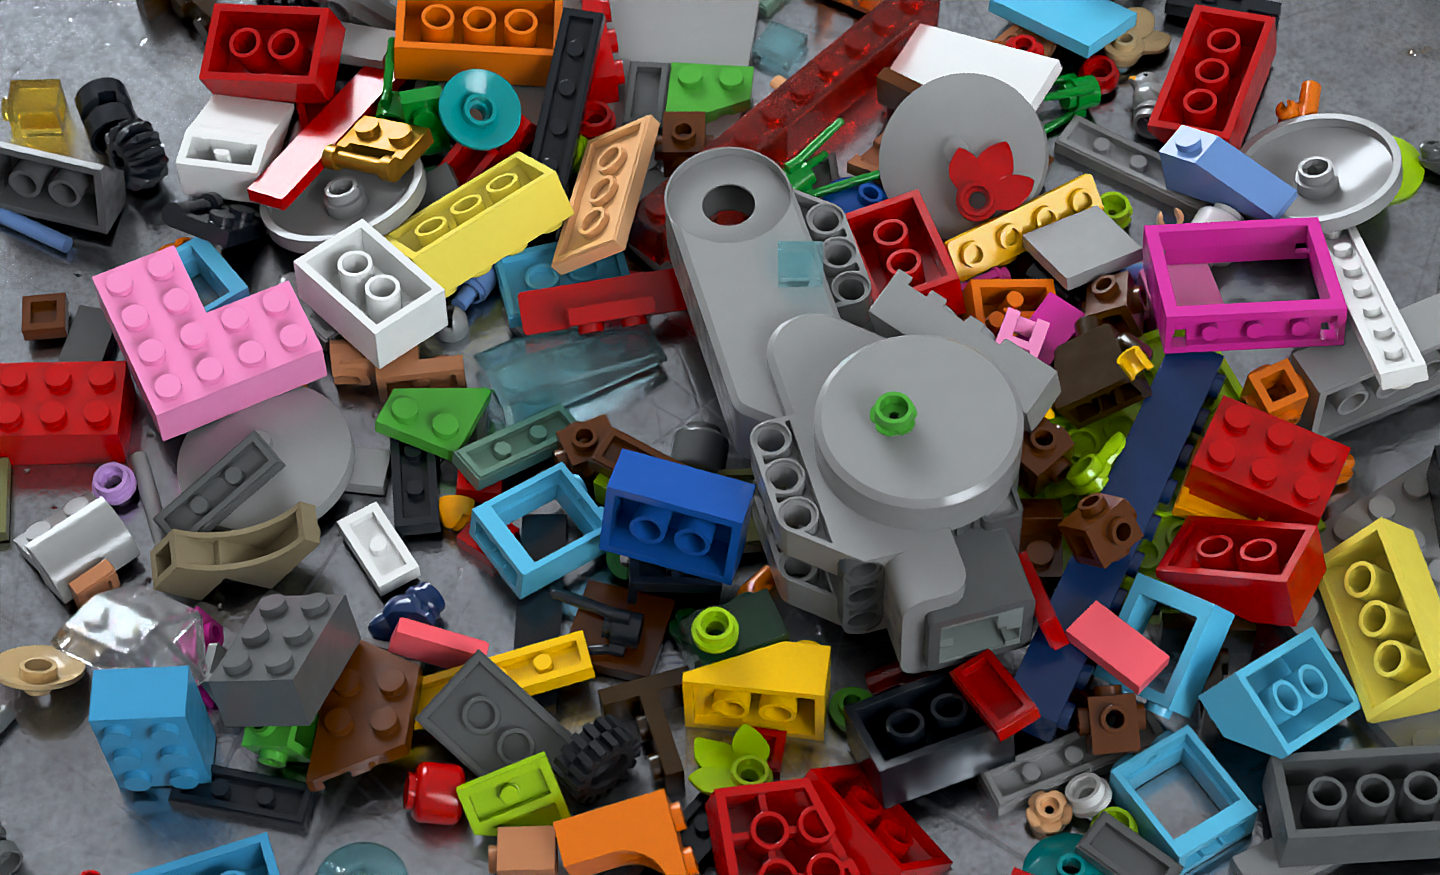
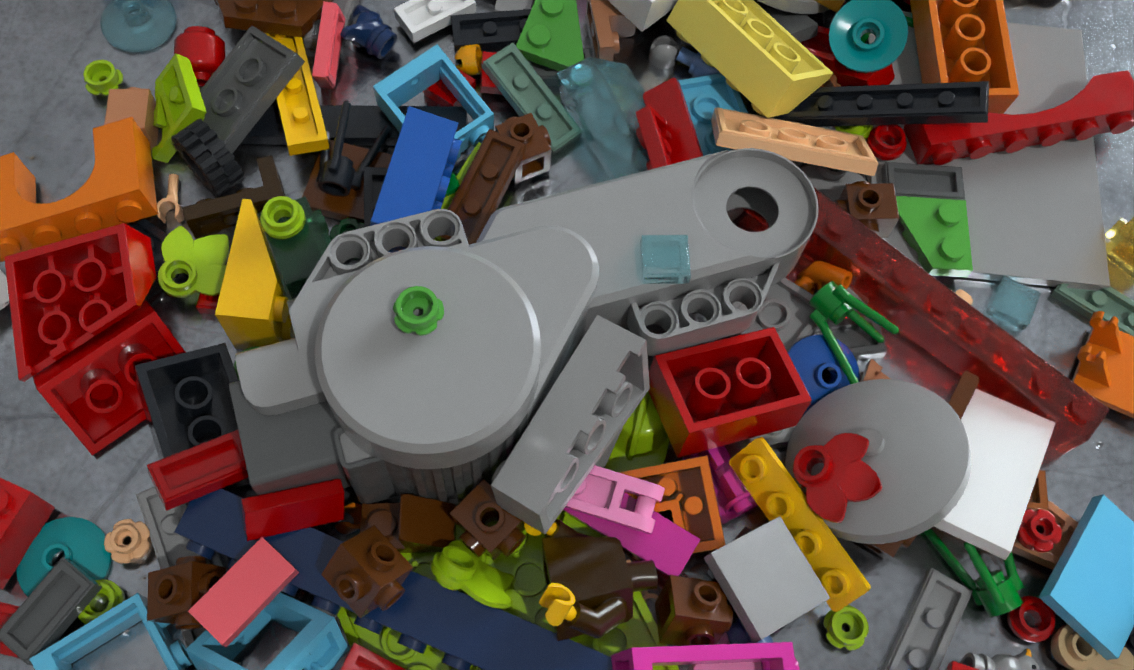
camera: 80 degrees right, 10 degrees up
white plate [1065,772,1112,818] -> none

